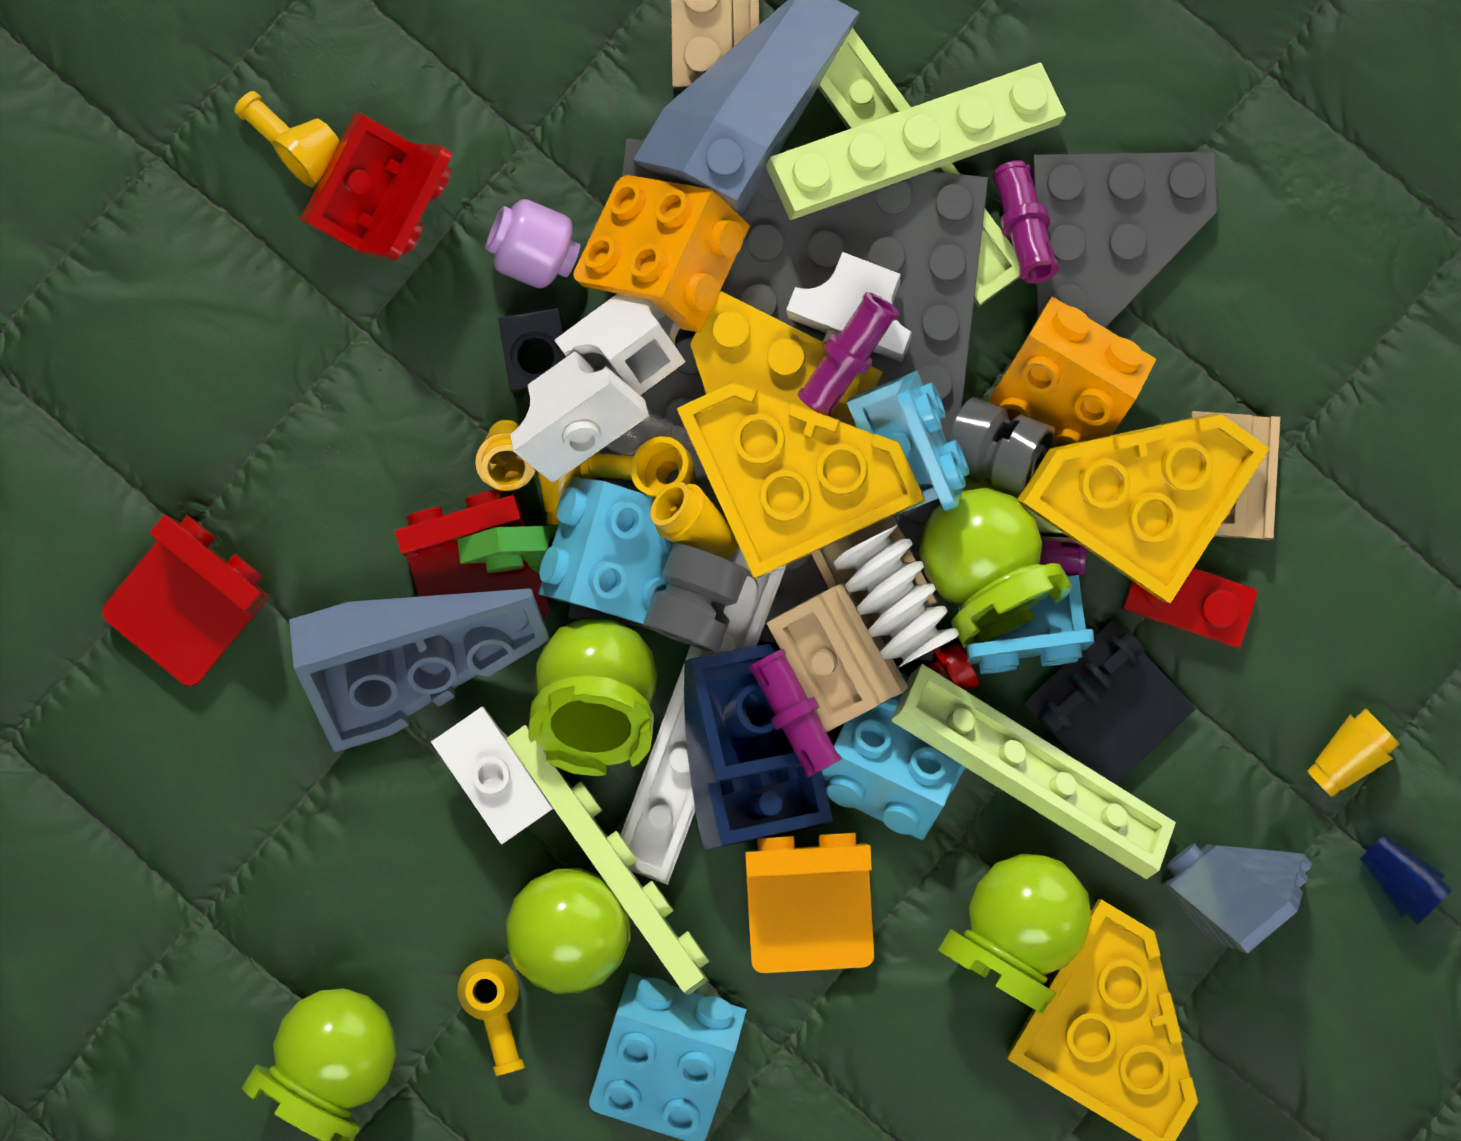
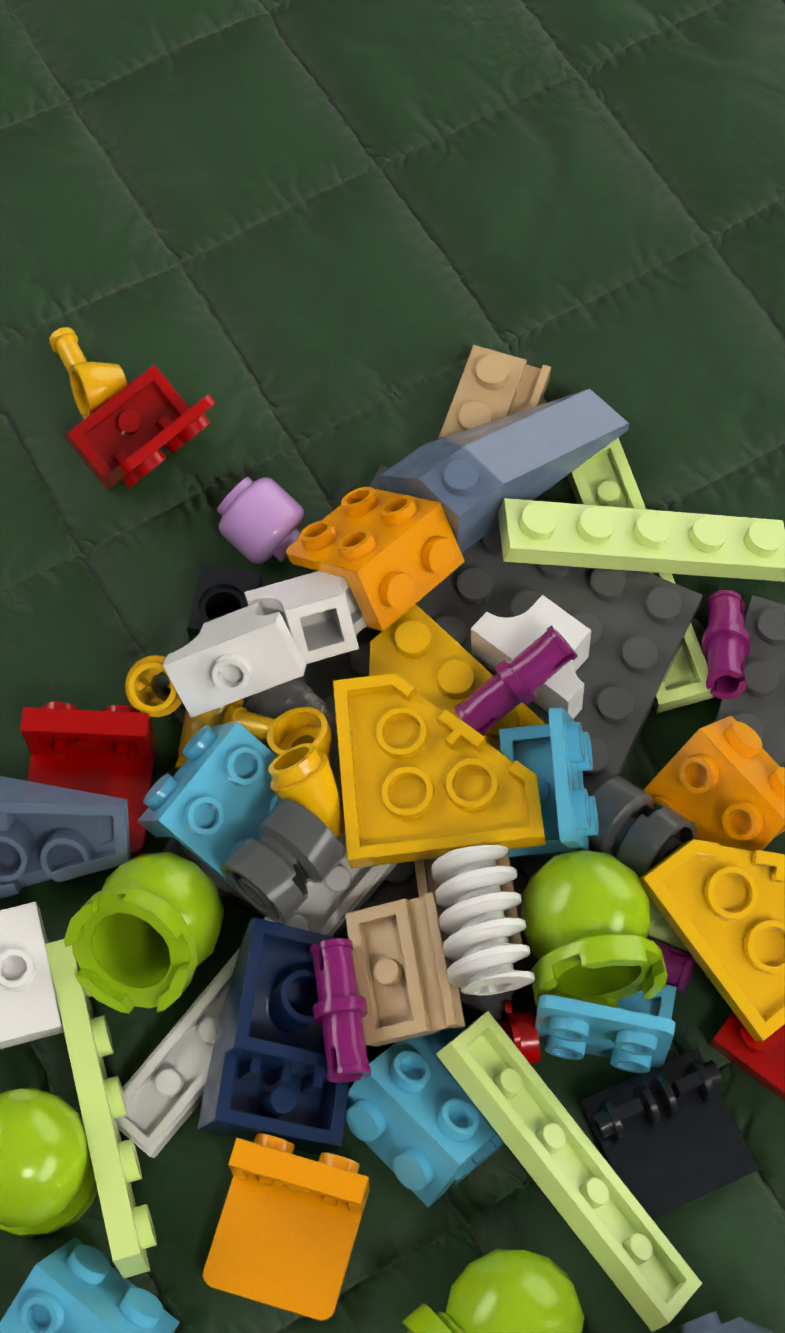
camera: 20 degrees right, 20 degrees down
bright green plate [457,525,558,574] -> none

